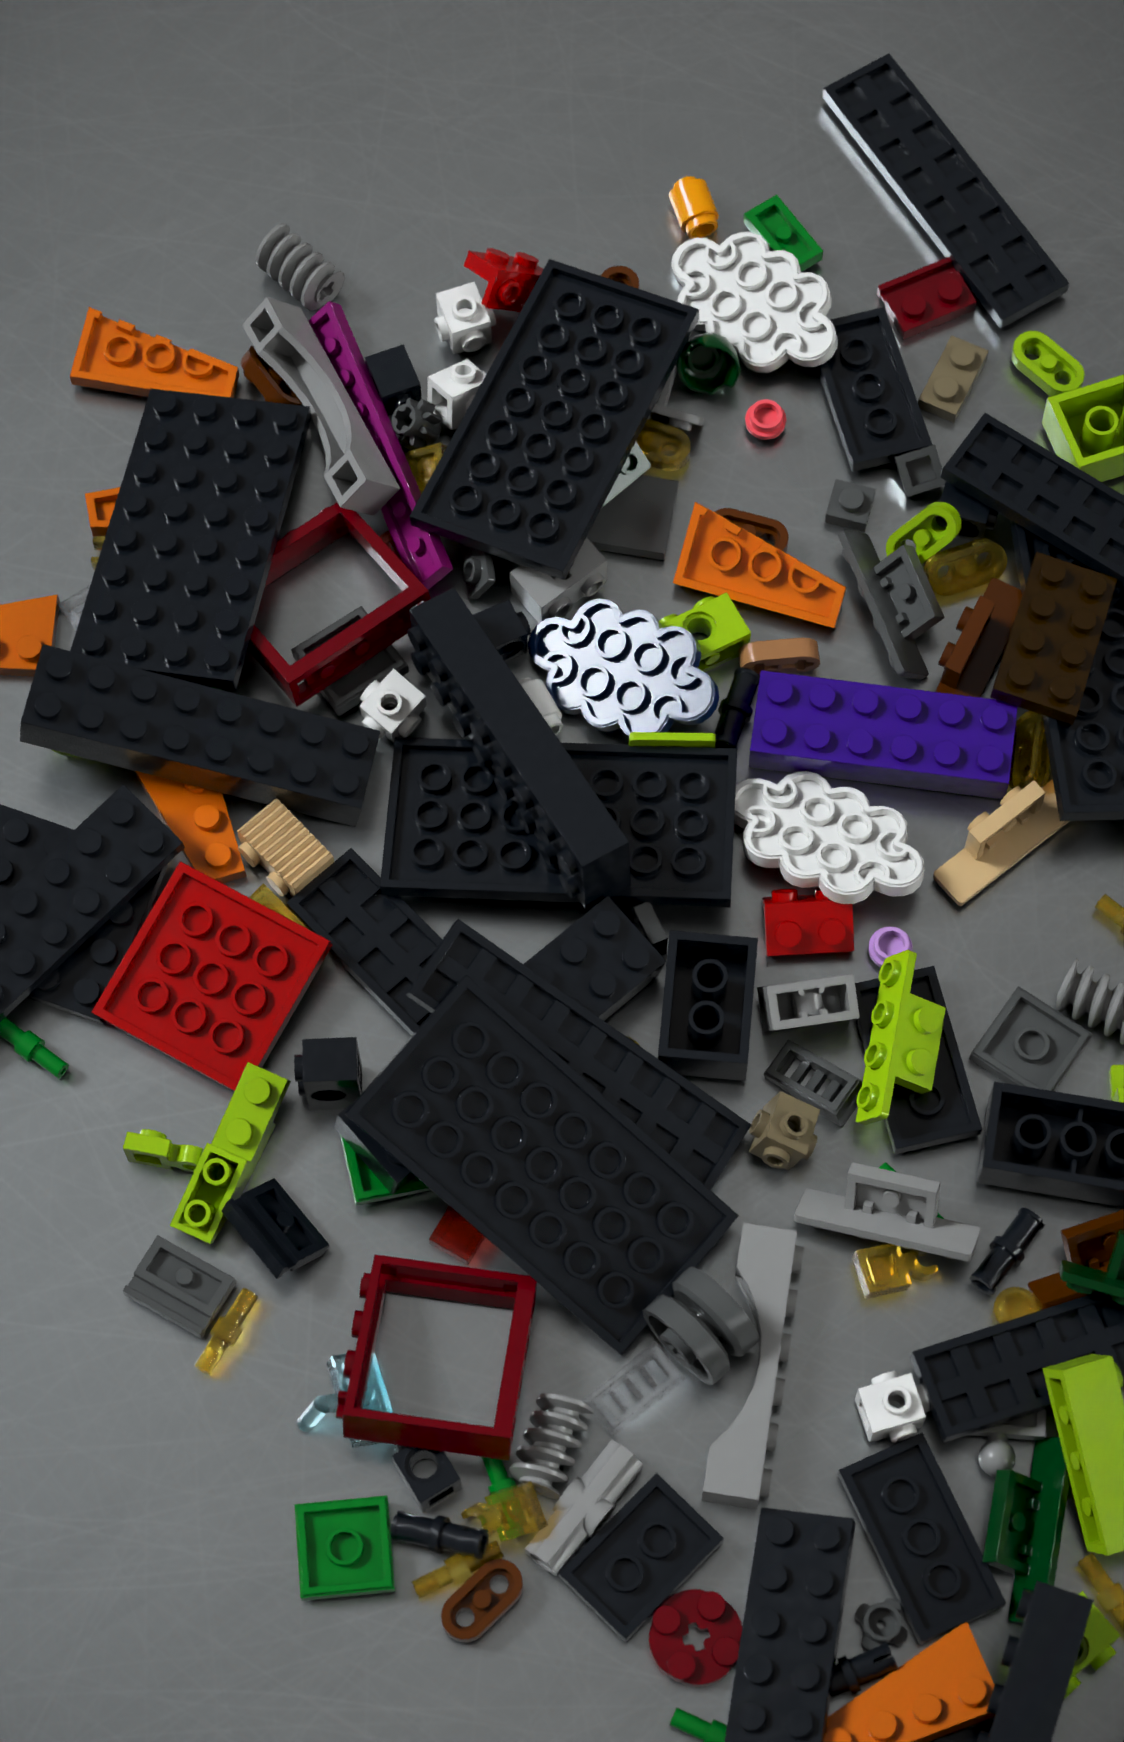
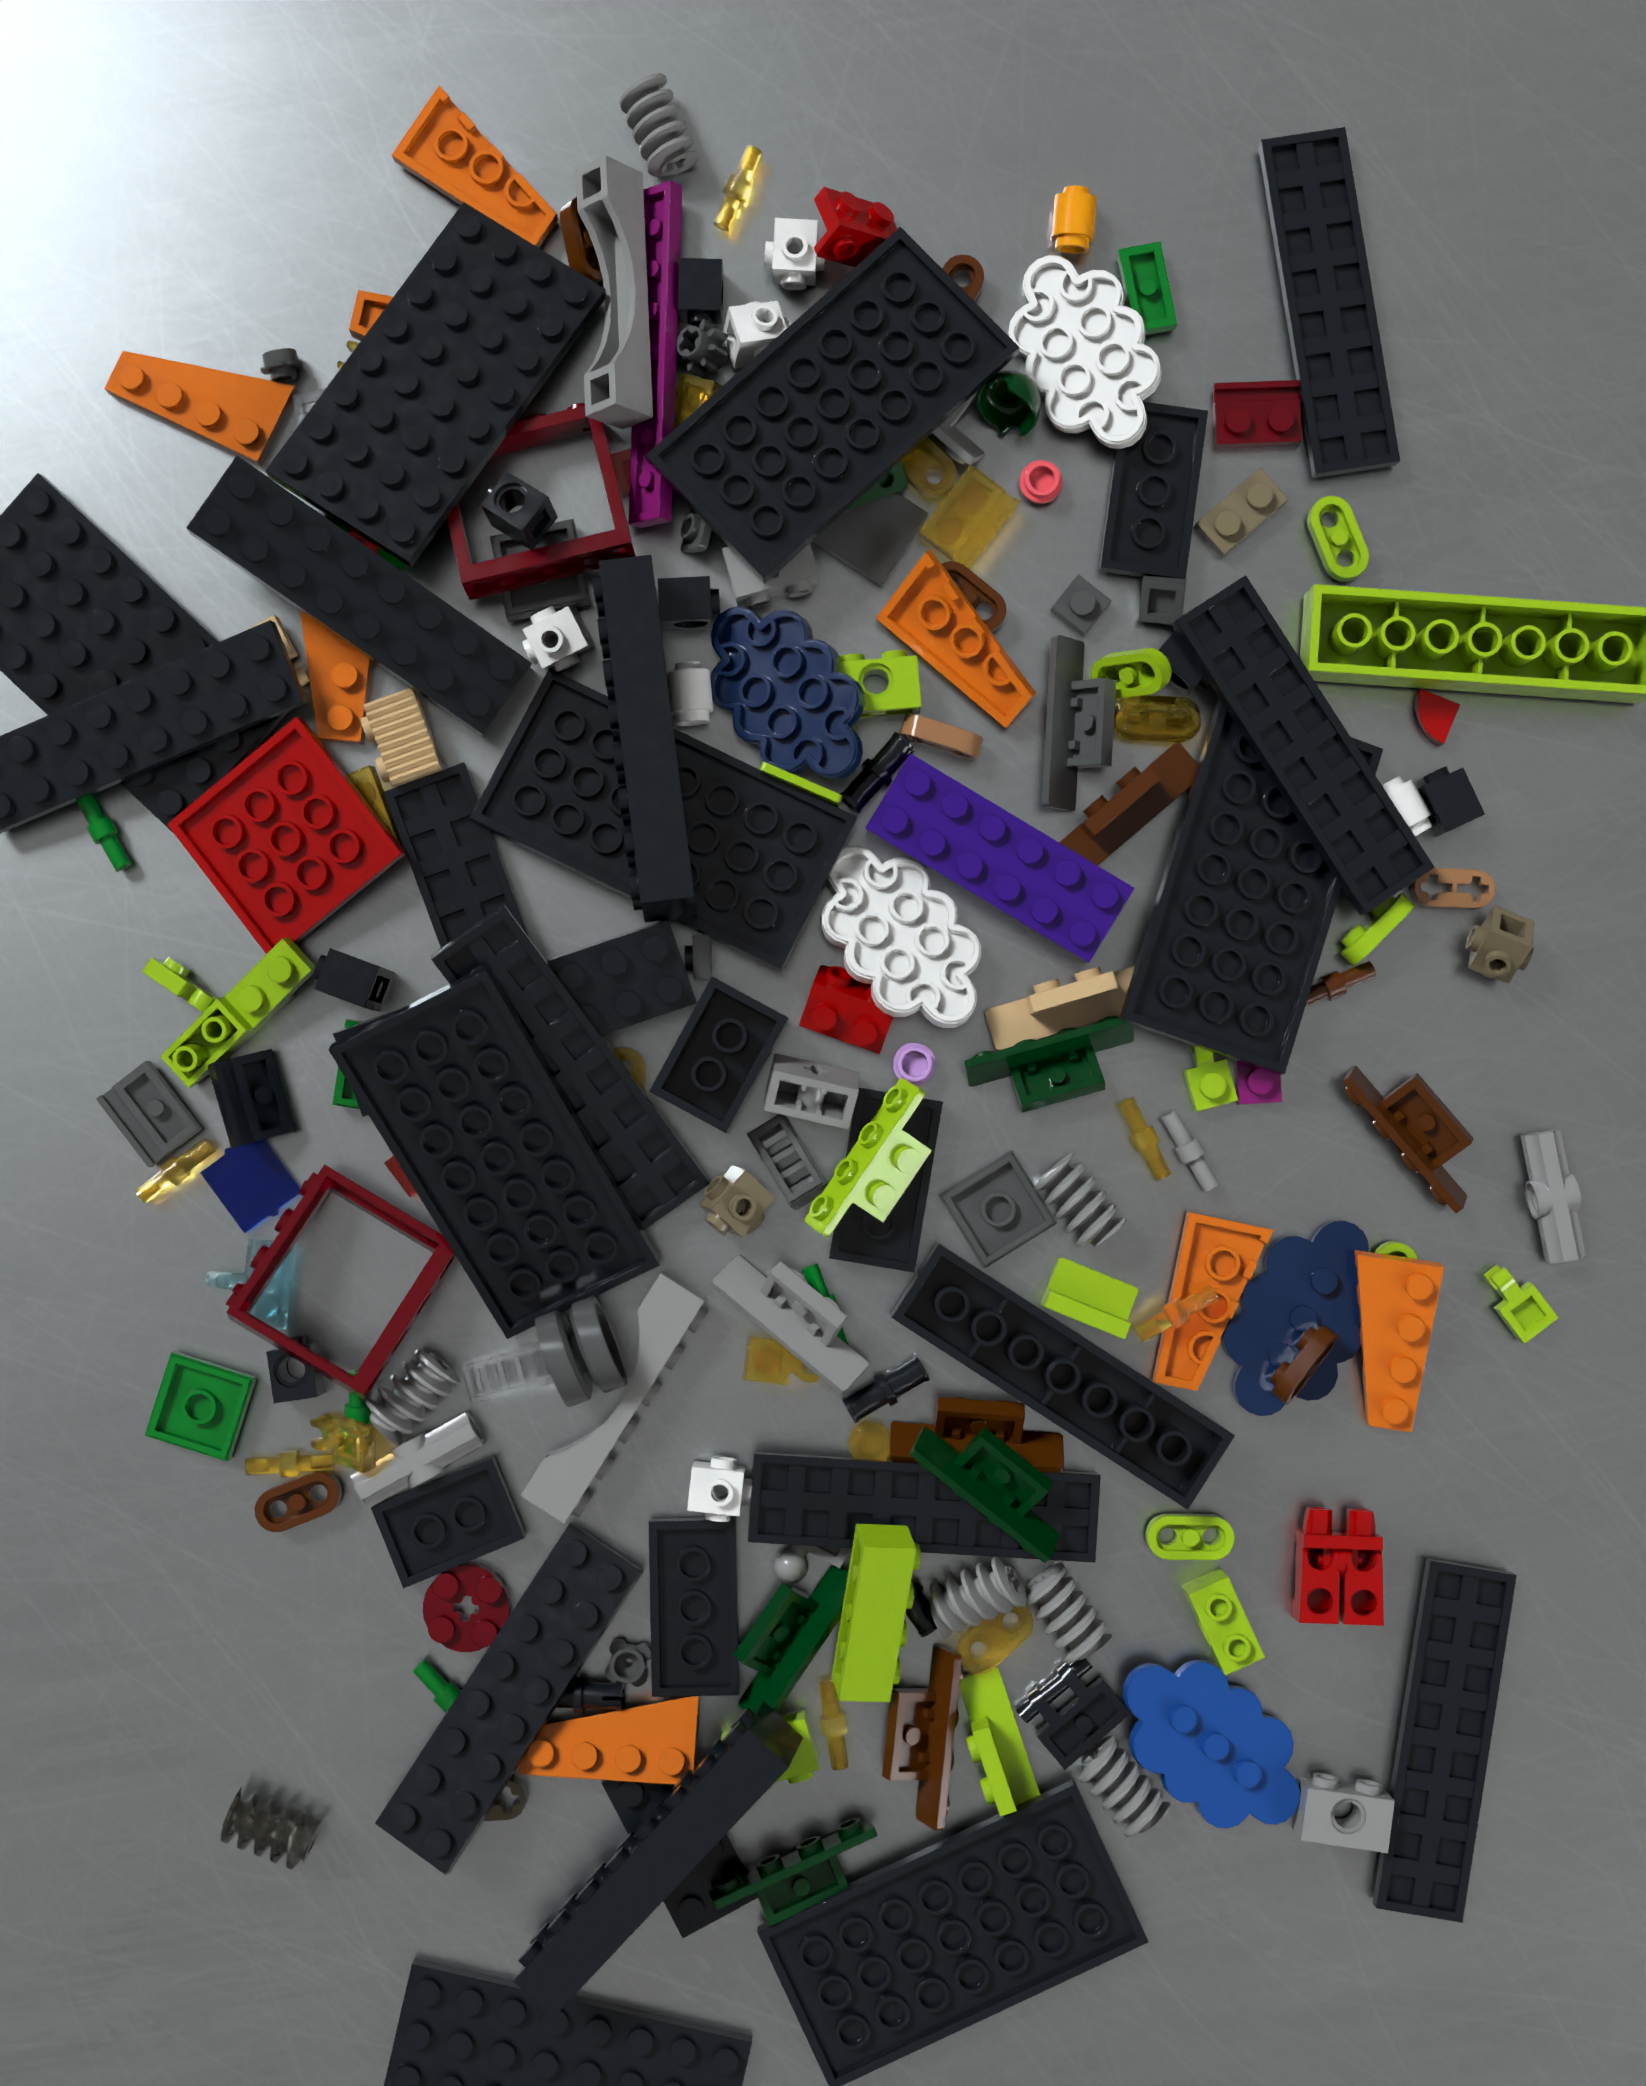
camera: 20 degrees right, 20 degrees up
black pin [391,1511,489,1559] -> none
dark brown plate [990,552,1117,725] -> none
clear yellow plate [1009,711,1050,789] -> none
none -> clear blue piece [200,1140,301,1233]
none -> dark grey plate [260,348,303,382]
none -> black brick [481,472,558,551]
none -> clear yellow bar [713,145,762,231]
none -> clear yellow plate [918,465,1020,569]
none -> dark green bracket [964,1016,1134,1113]

